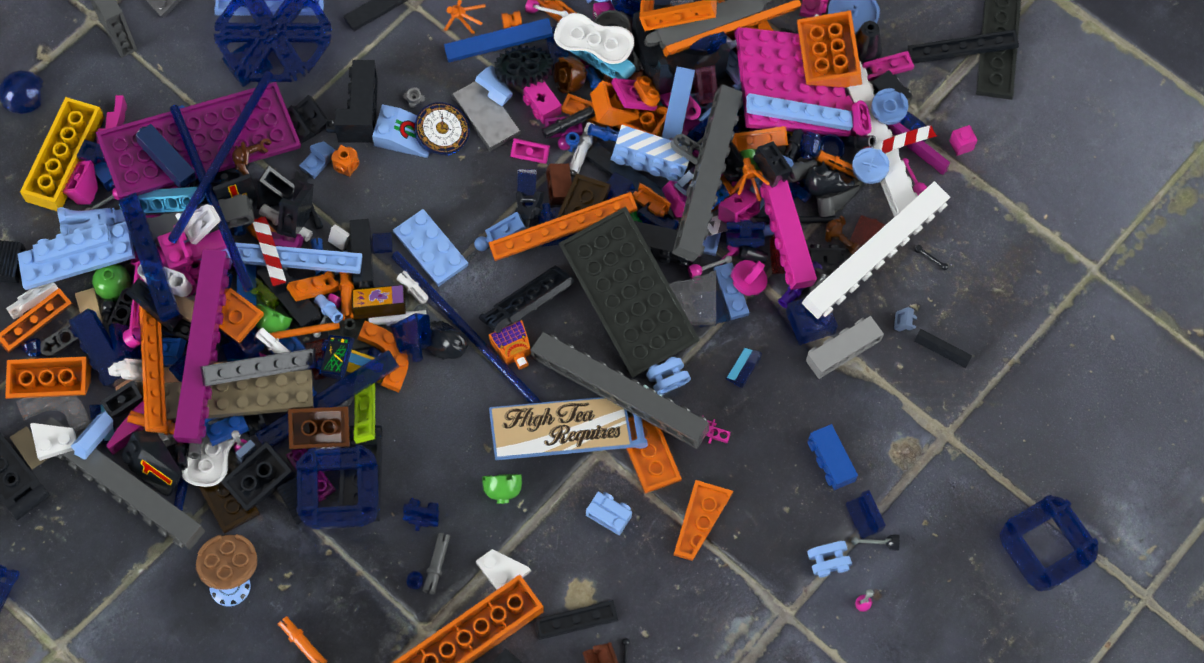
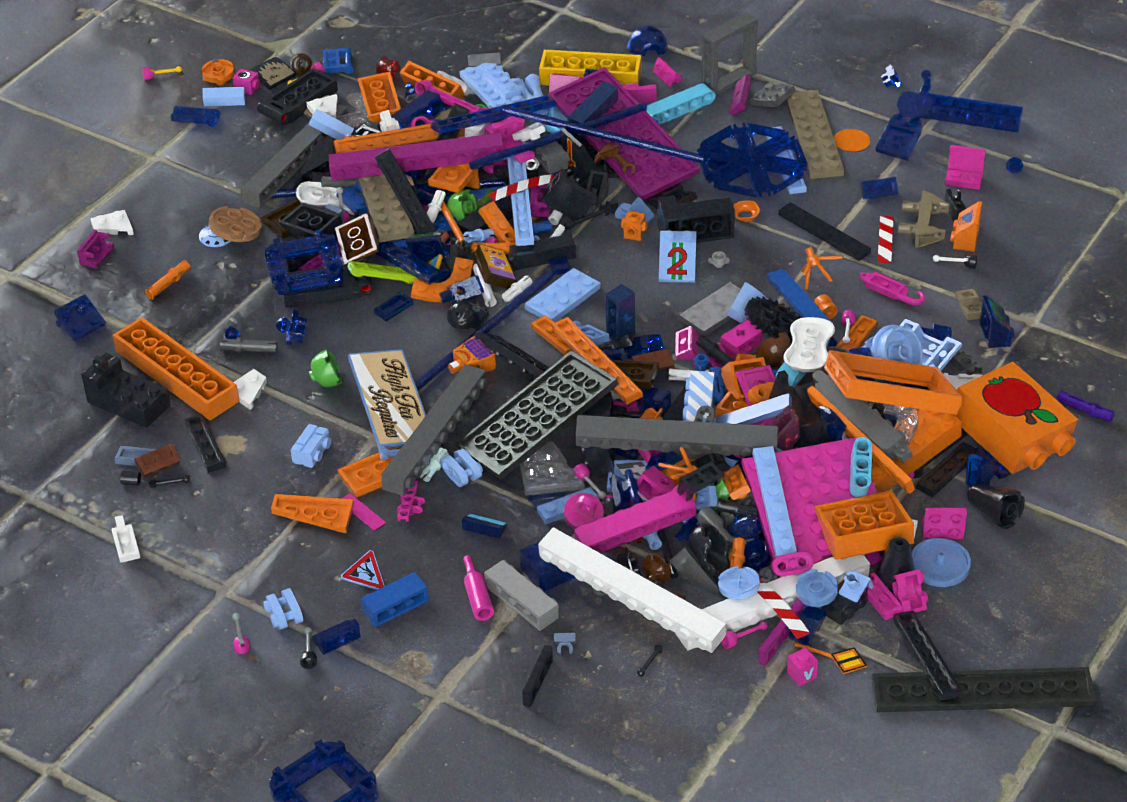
camera: 85 degrees right, 25 degrees down
tile [414,102,469,156] -> none
none -> dark pink sticker [341,493,386,530]
none -> piece [341,550,384,590]
none -> clear blue tile [374,292,414,322]
none -> dark pink piece [415,80,494,122]
none -> dark pink piece [463,555,494,621]
none -> orange plate [531,315,574,356]
none -> dark blue brick [605,284,635,340]
none -> medium azure beam [643,83,716,125]
none -> dark pink hinge [653,57,682,87]
none -> magenta tile [729,74,751,116]
none -> orange piece [733,200,760,222]
none -> piece [794,642,867,674]
none -> light blue bracket [839,570,874,603]
none -> medium azure beam [850,437,872,497]
none -> dark pink cylinder [892,569,928,613]

